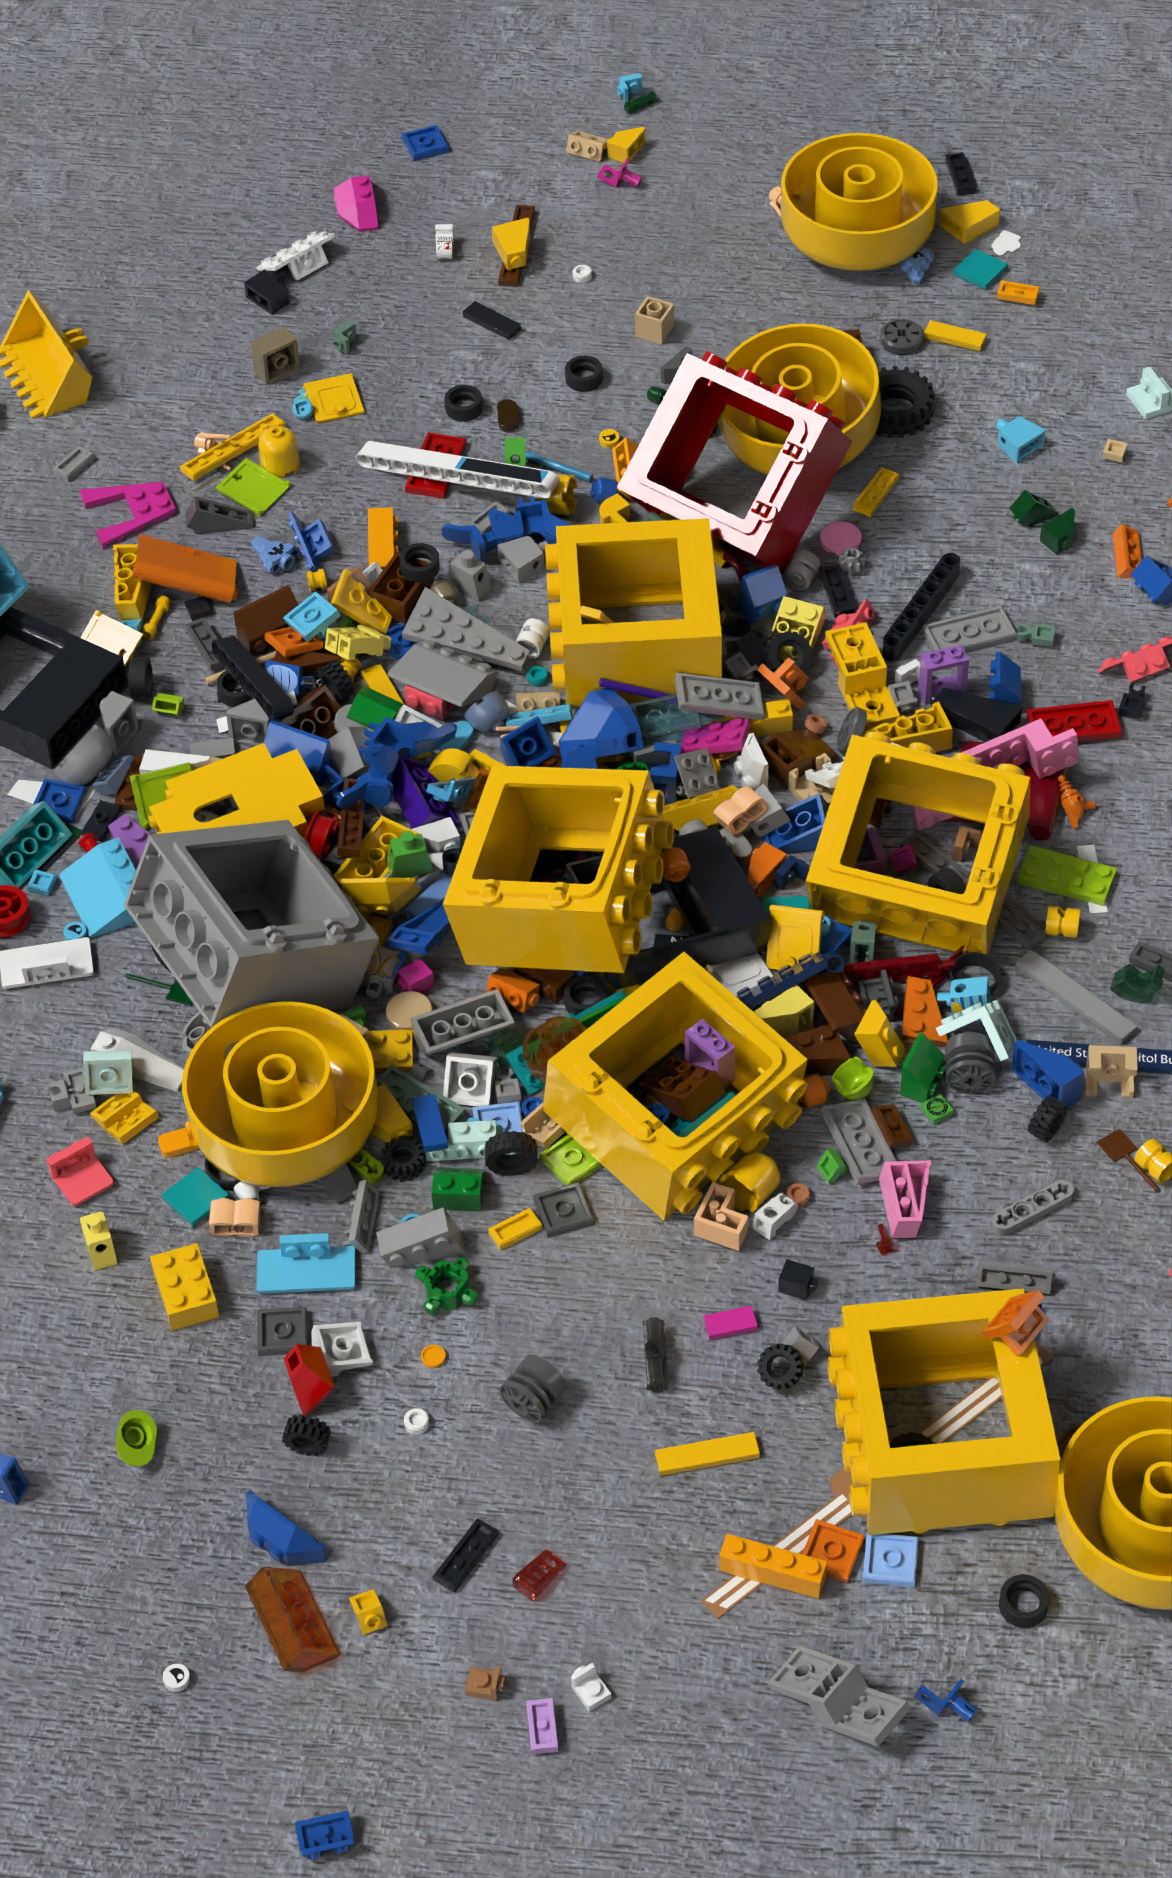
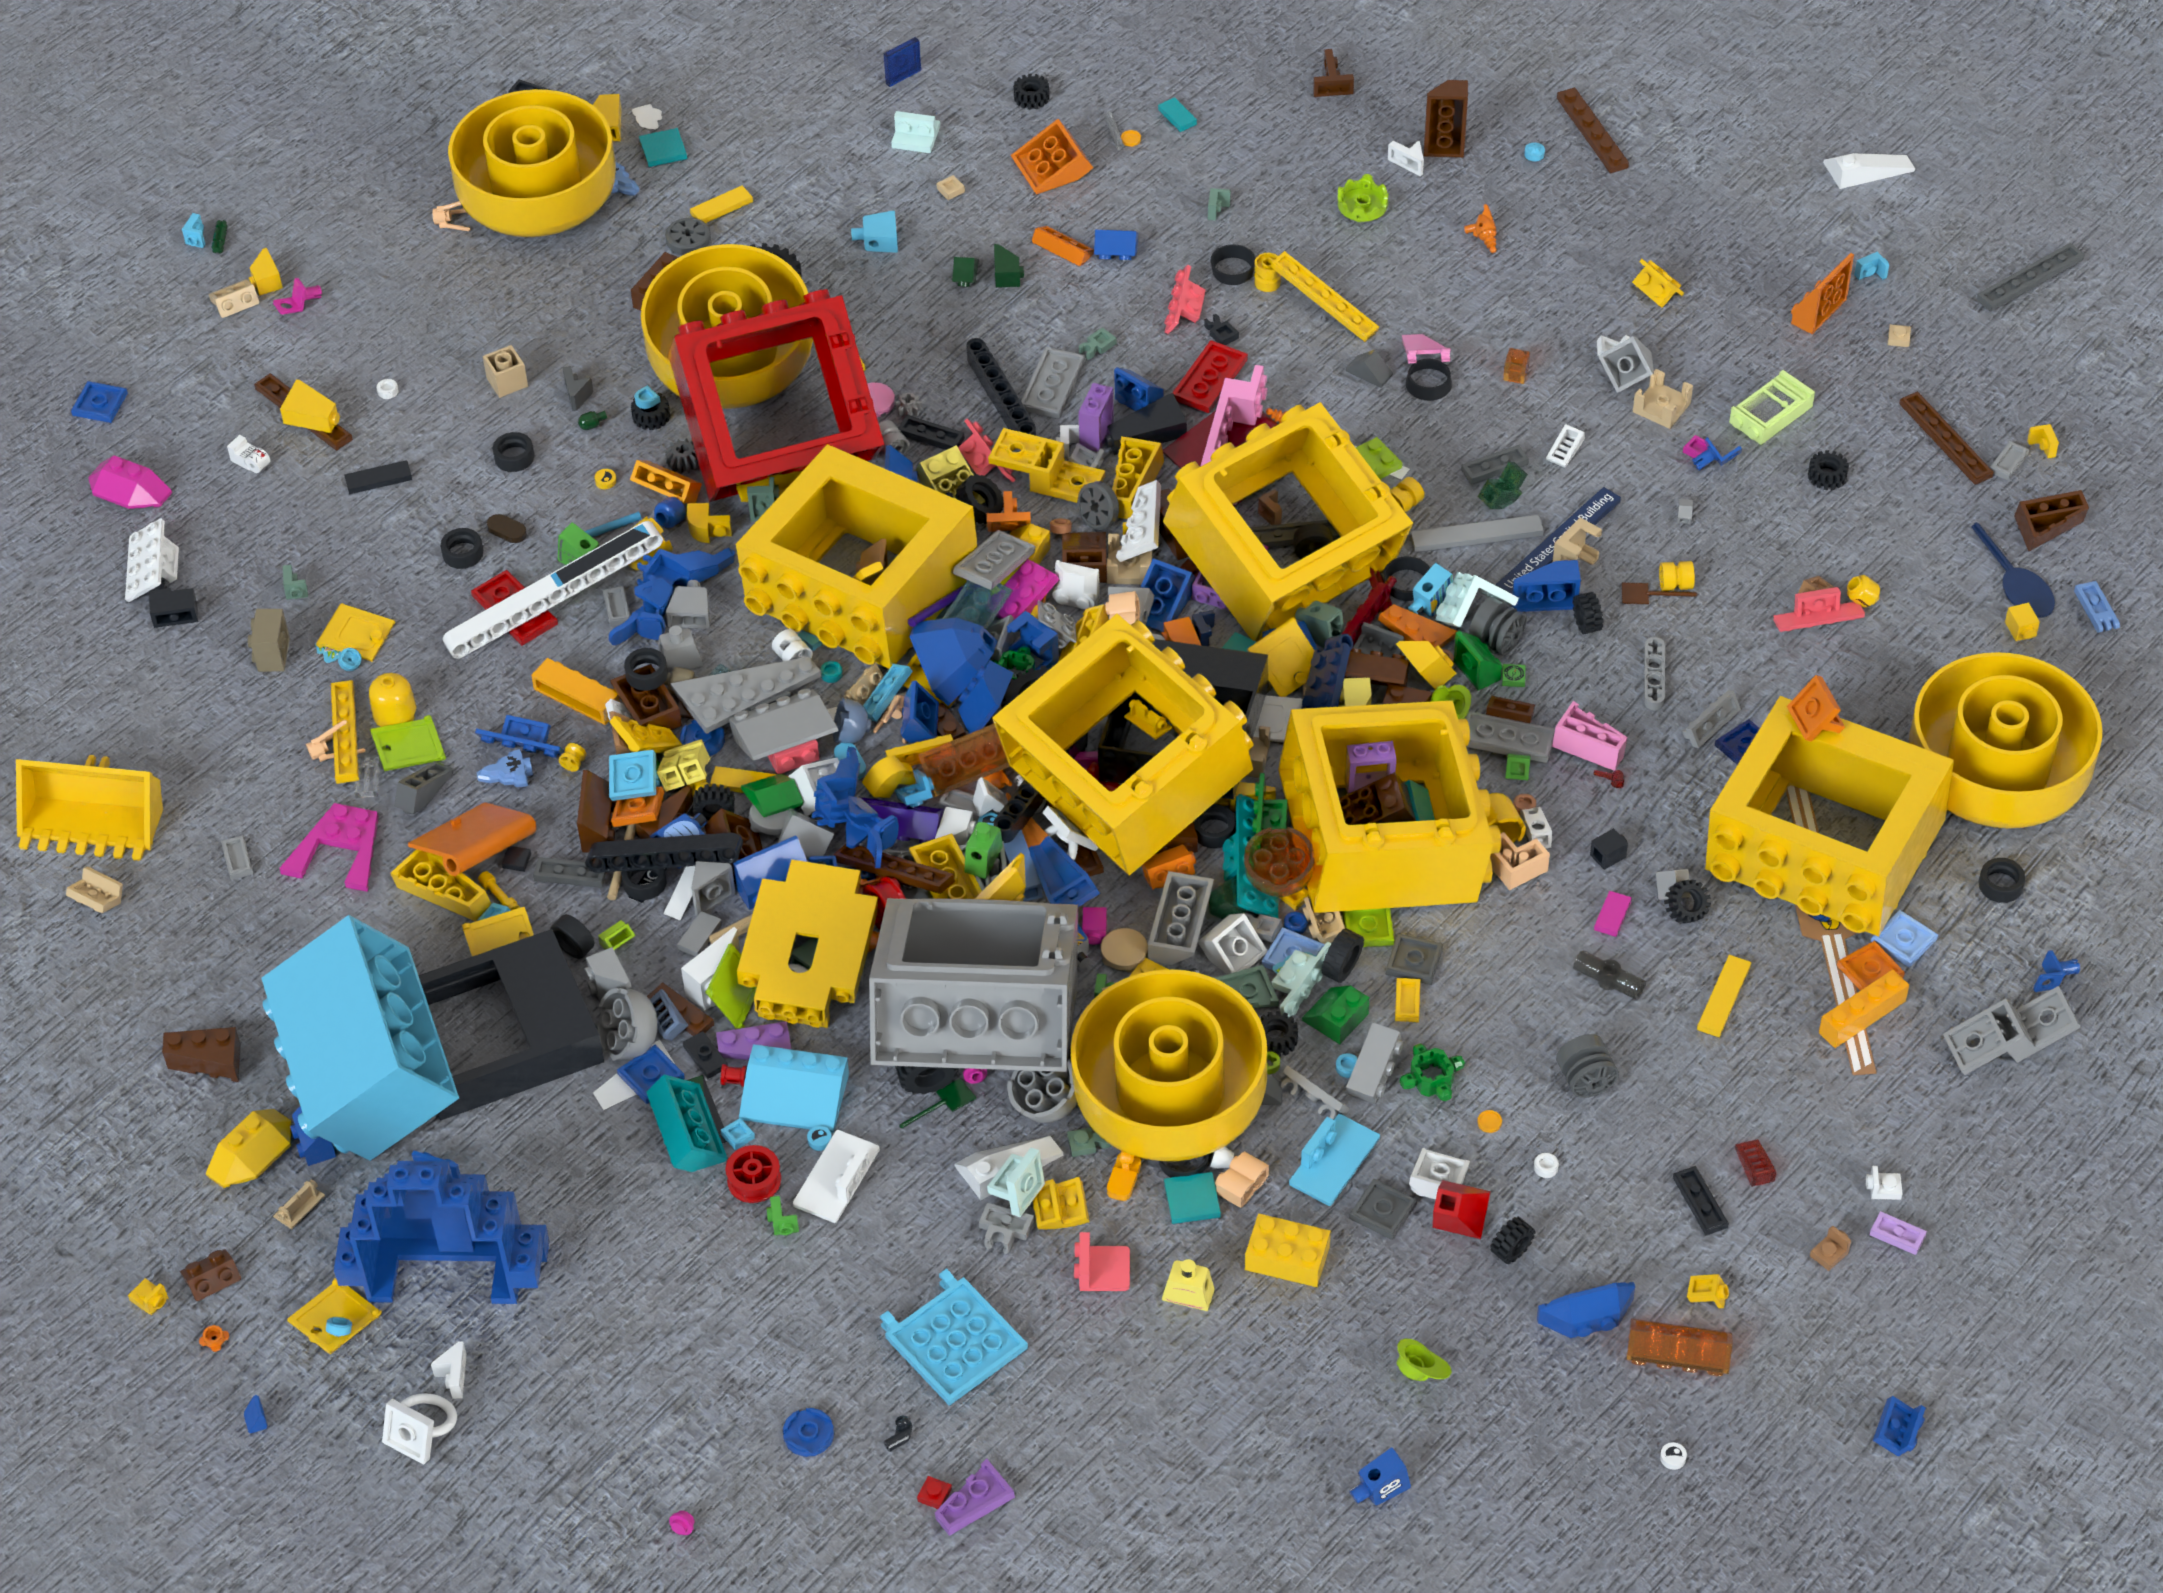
camera: 55 degrees left, 0 degrees up
blue tile [412,1094,448,1153] -> none
light orange plate [996,280,1039,305] -> none

